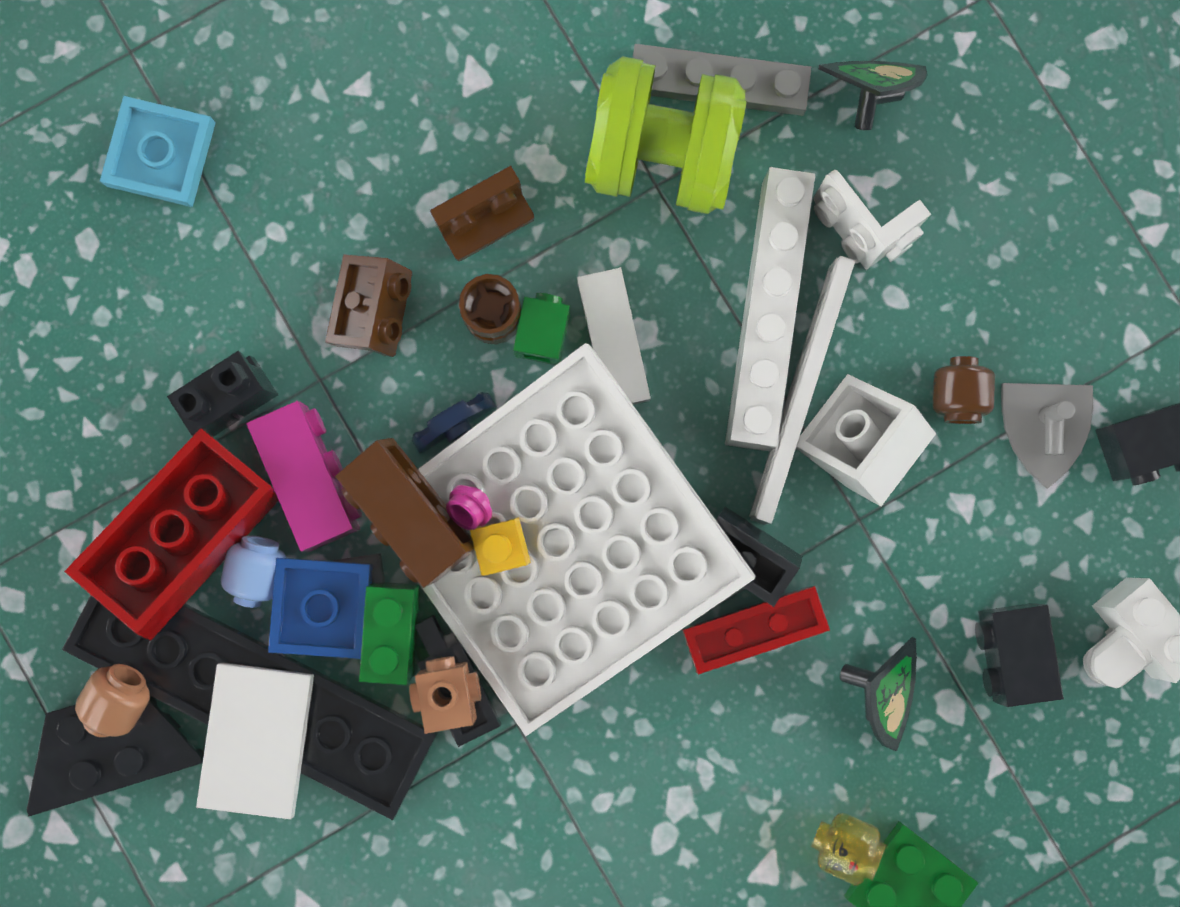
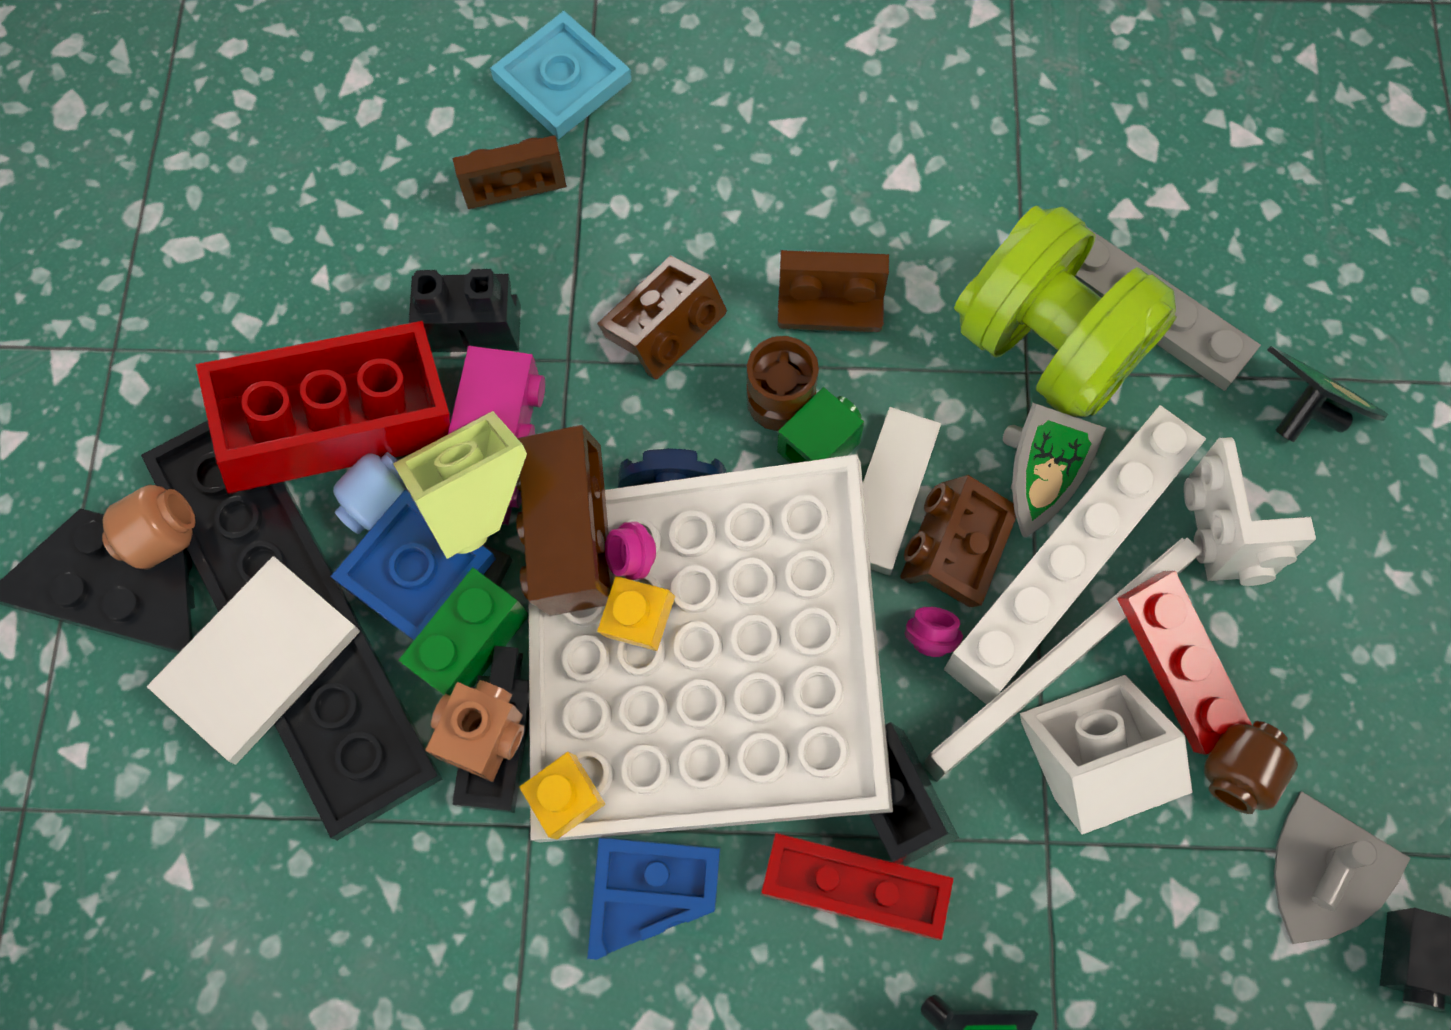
camera: 35 degrees right, 15 degrees down
none -> yellowish green slope [393,411,527,559]
none -> reddish brown bracket [453,135,567,209]
none -> yellow plate [519,751,606,840]
none -> blue wing [587,837,721,960]
none -> reddish brown bracket [900,475,1016,608]
none -> dark pink plate [905,607,963,657]
none -> shield [1003,403,1106,537]
none -> plate [1117,571,1252,755]

